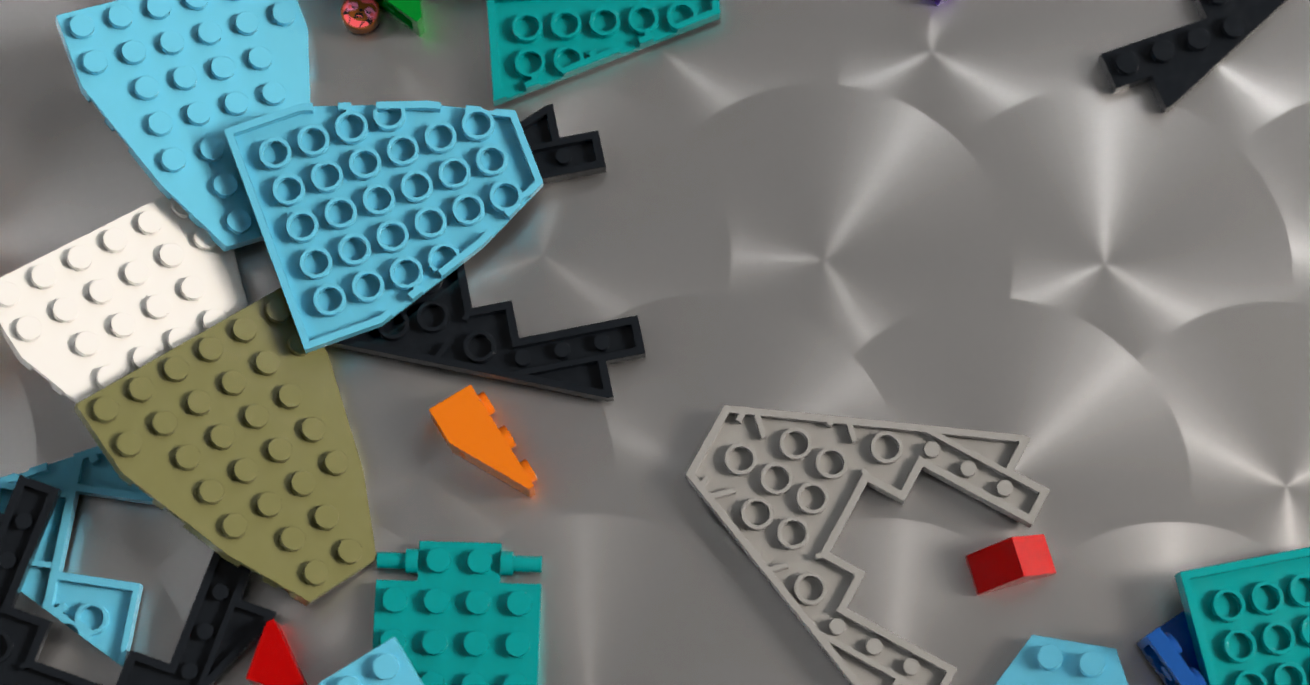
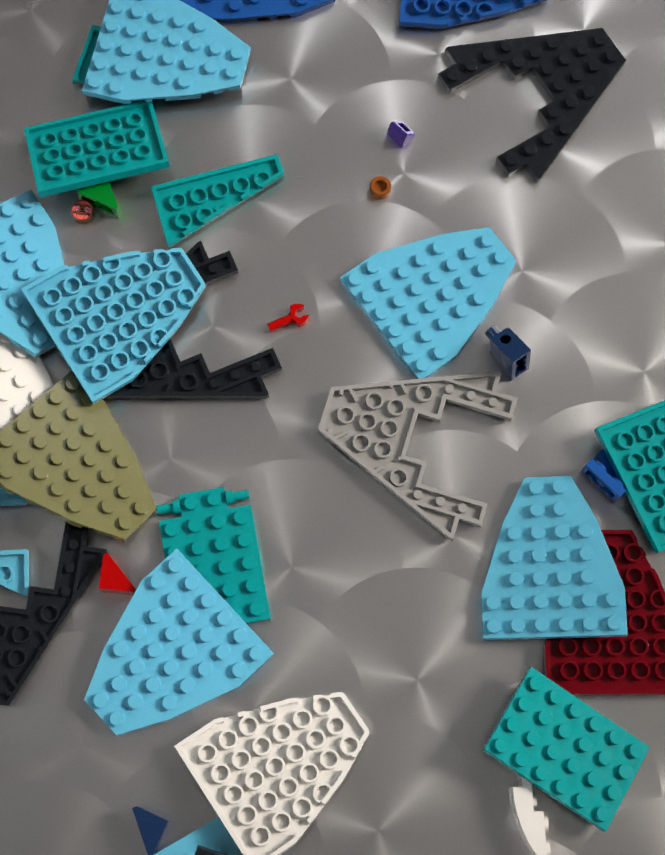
camera: 15 degrees left, 0 degrees up
orange slope [429,384,538,498] -> none
red slope [965,534,1056,596] -> none
none -> red bar [267,304,309,332]
none -> medium azure wing [340,227,516,379]
none -> dark orange tile [369,176,391,199]
none -> dark blue torso [485,326,531,381]

